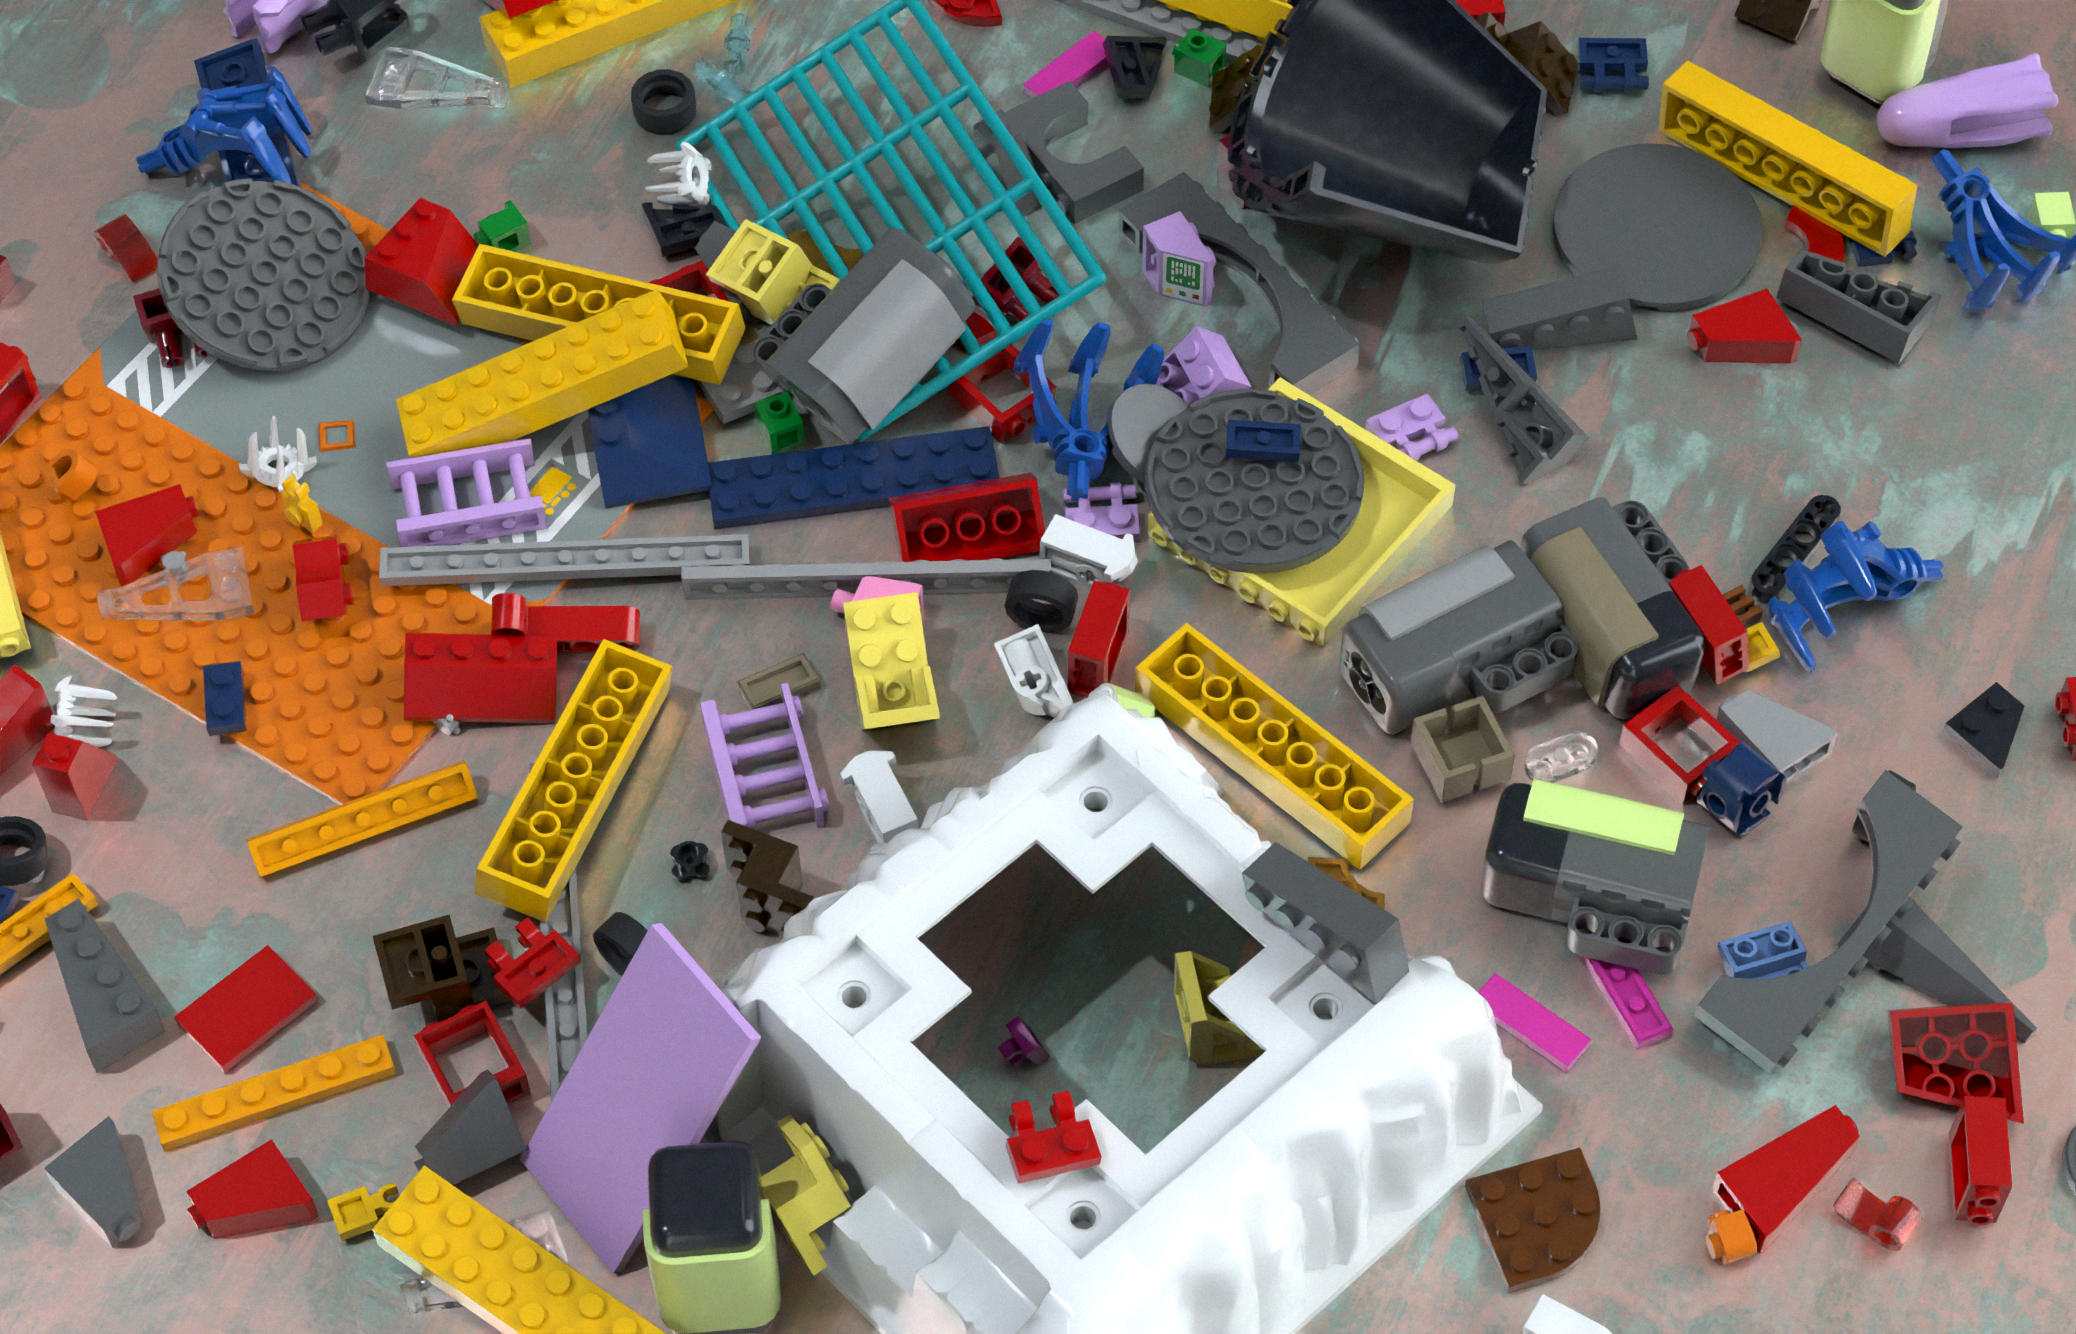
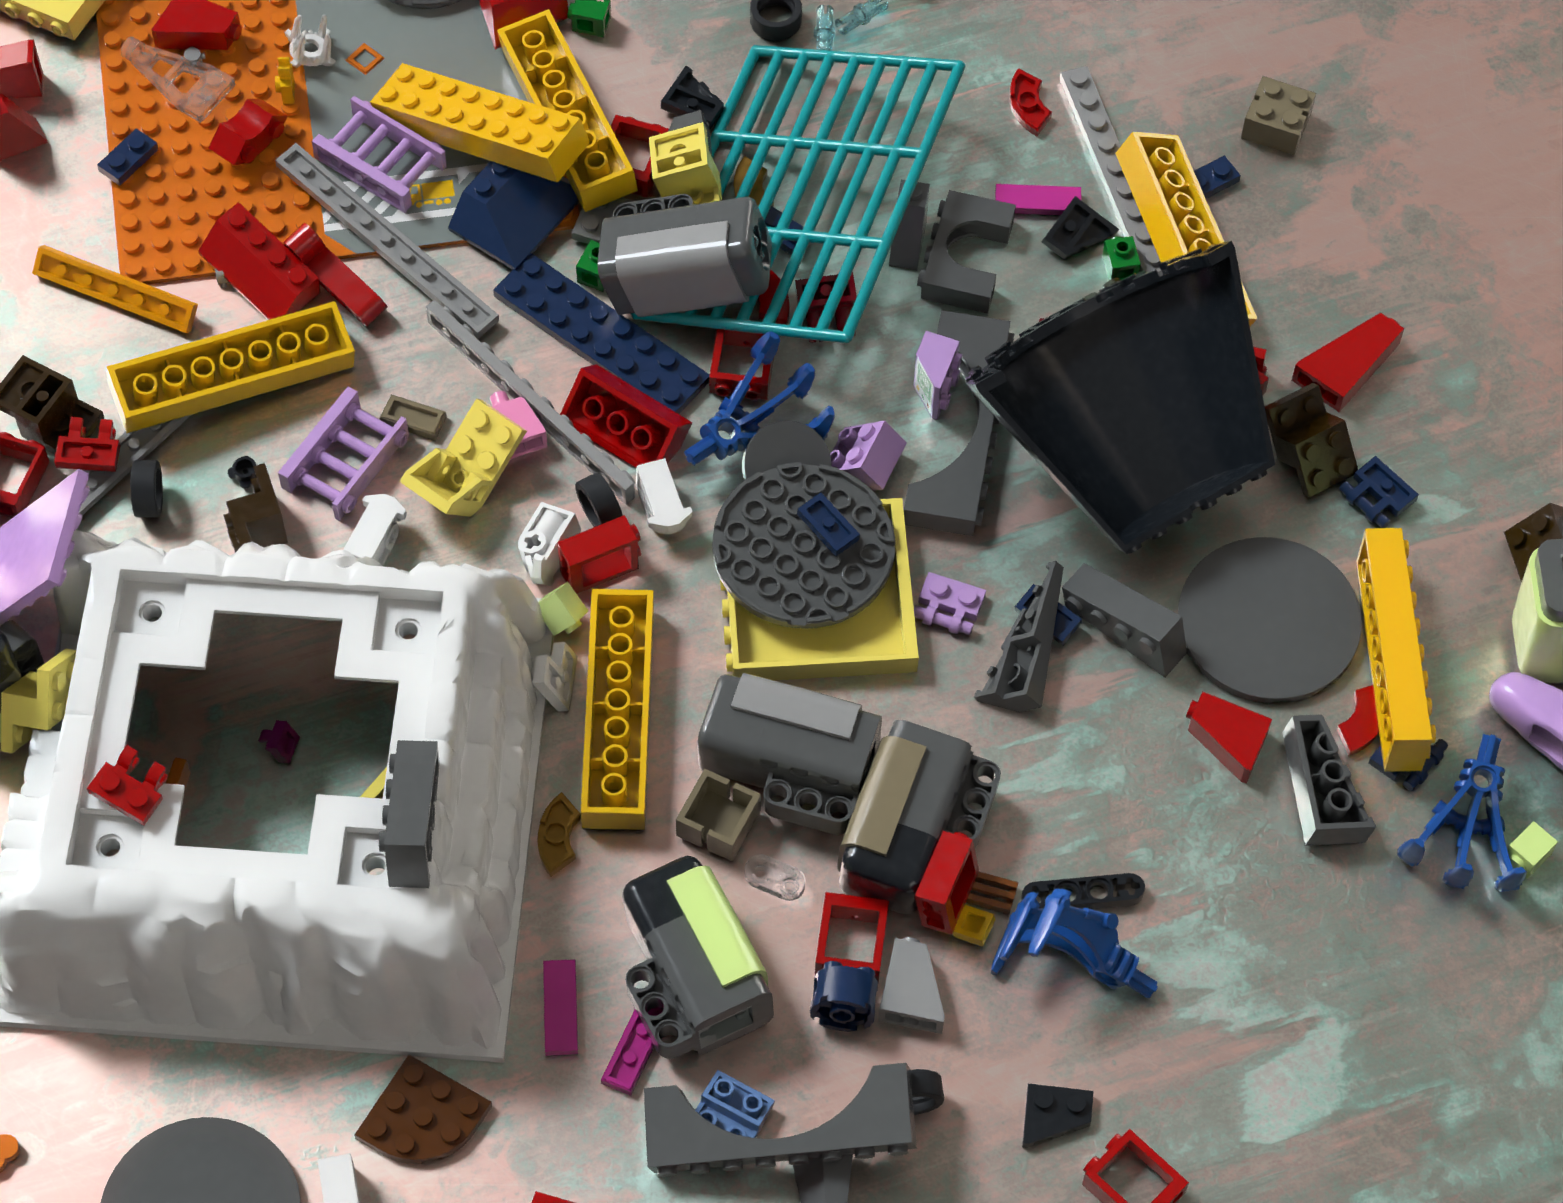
camera: 45 degrees right, 5 degrees up
white piece [51,675,117,747] -> none
white piece [645,142,712,206] -> none
lavender plate [1063,482,1140,542] -> none

